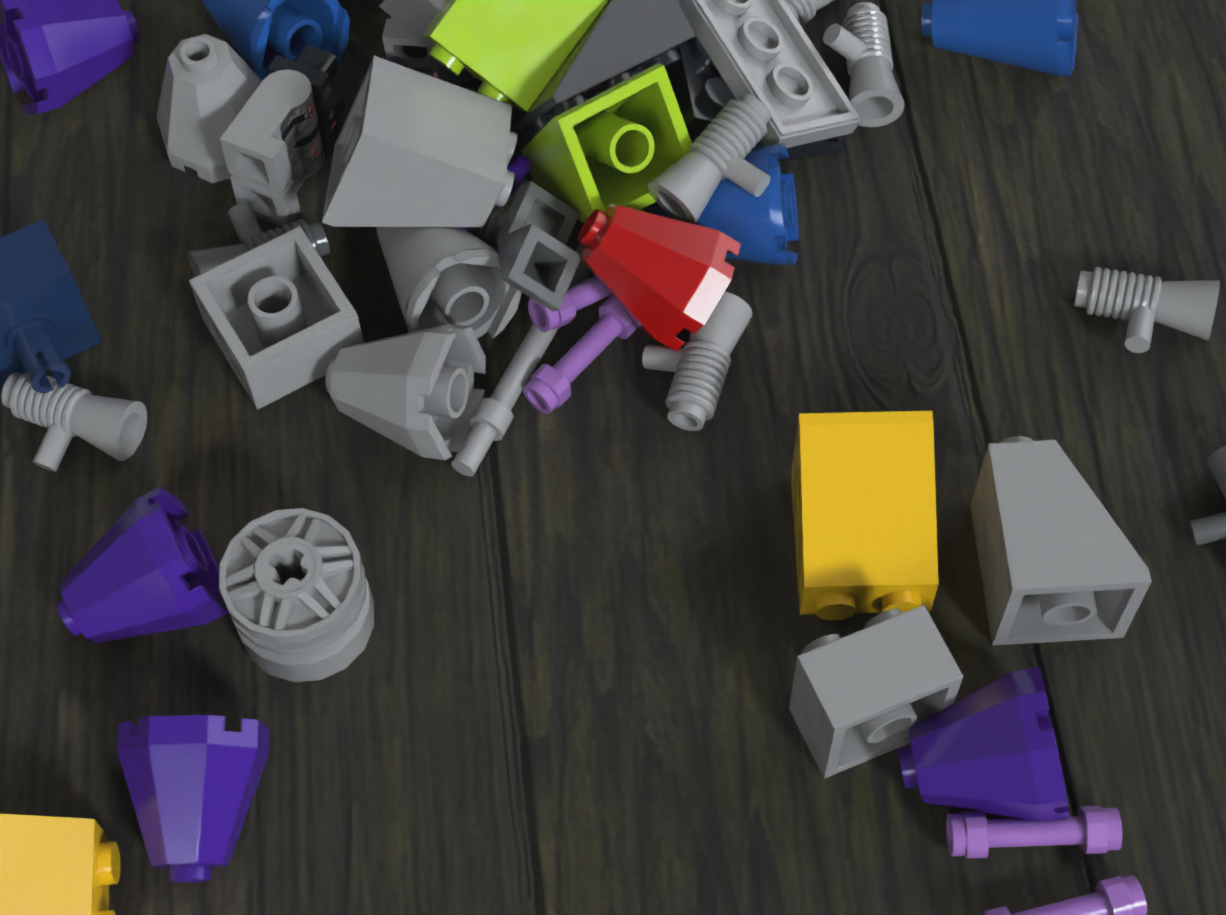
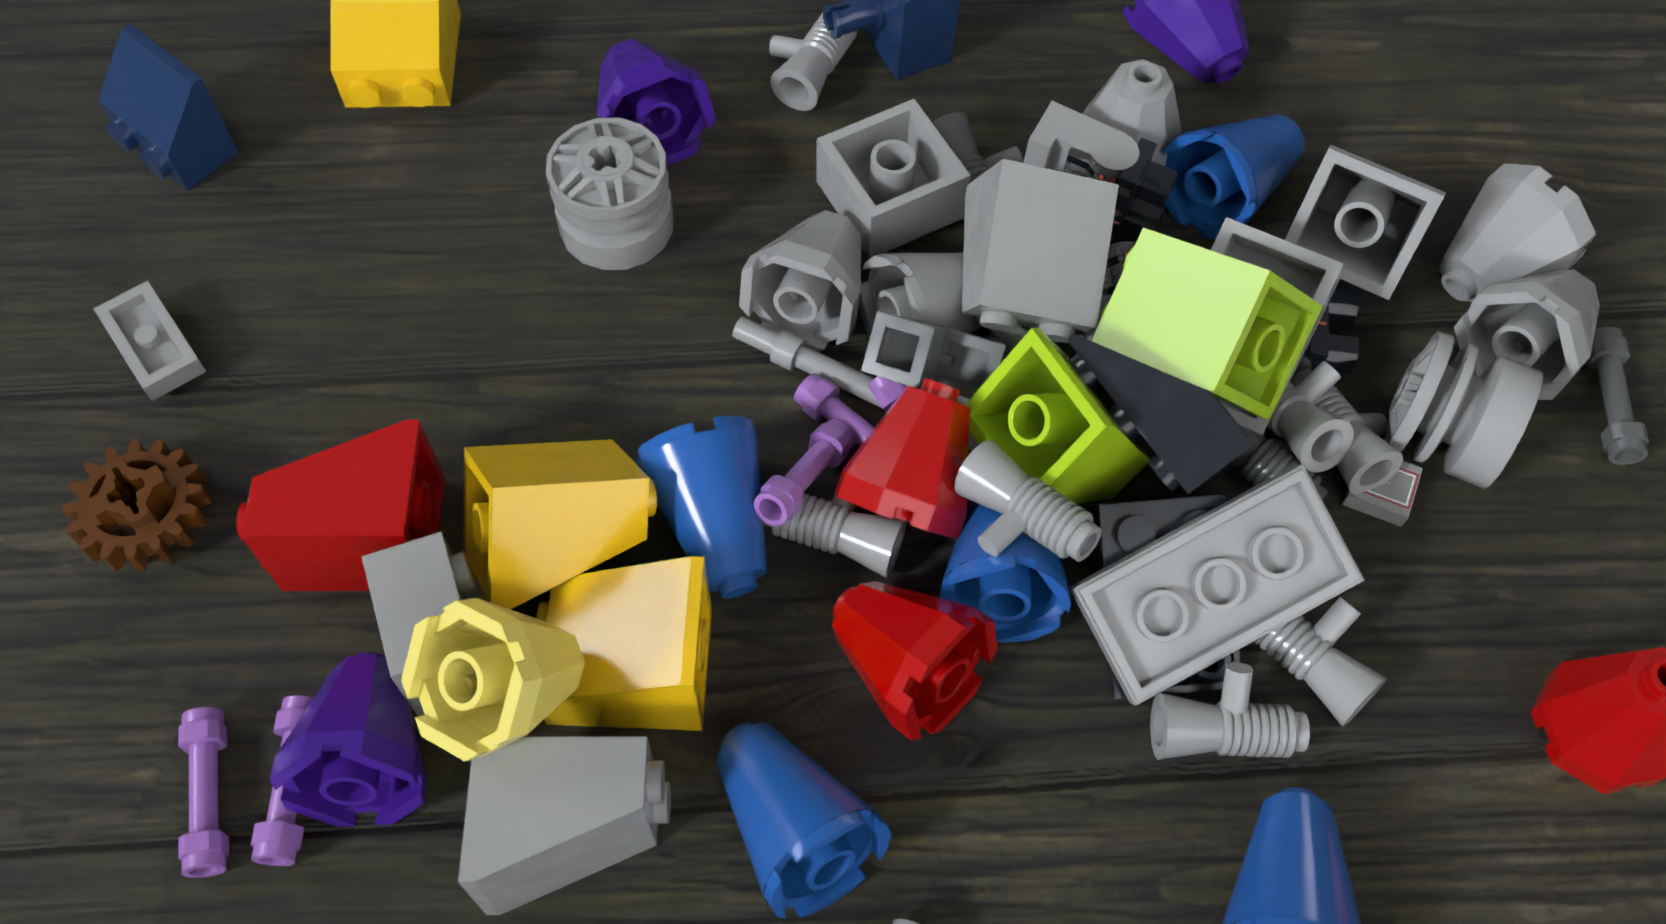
camera: 90 degrees right, 0 degrees up
dark purple cone [117,715,269,882] -> none
none -> red slope [237,419,446,591]
none -> light yellow cone [401,598,585,761]
none -> yellow slope [463,439,657,610]
none -> blue cone [635,416,767,599]
none -> blue cone [716,723,891,918]
none -> medium lavender bar [754,419,855,526]
none -> red cone [832,581,998,741]

